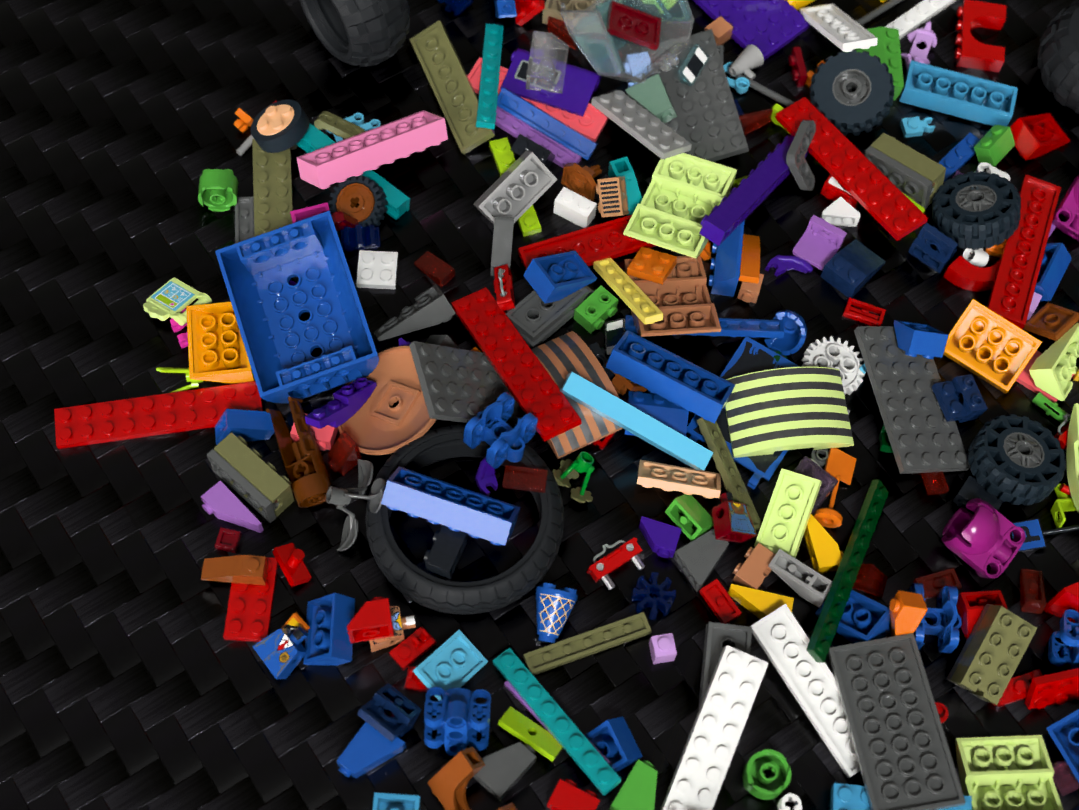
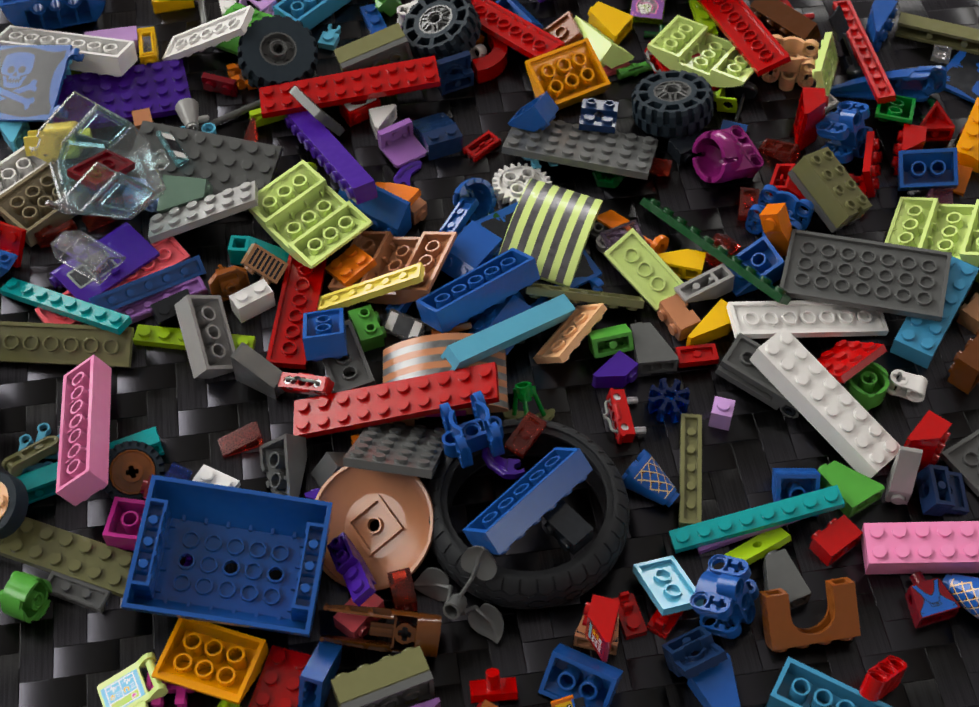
camera: 60 degrees left, 10 degrees down
dark red torso [712,492,757,543] -> none
none -> blue slope [441,220,504,279]
none -> red plate [817,340,887,383]

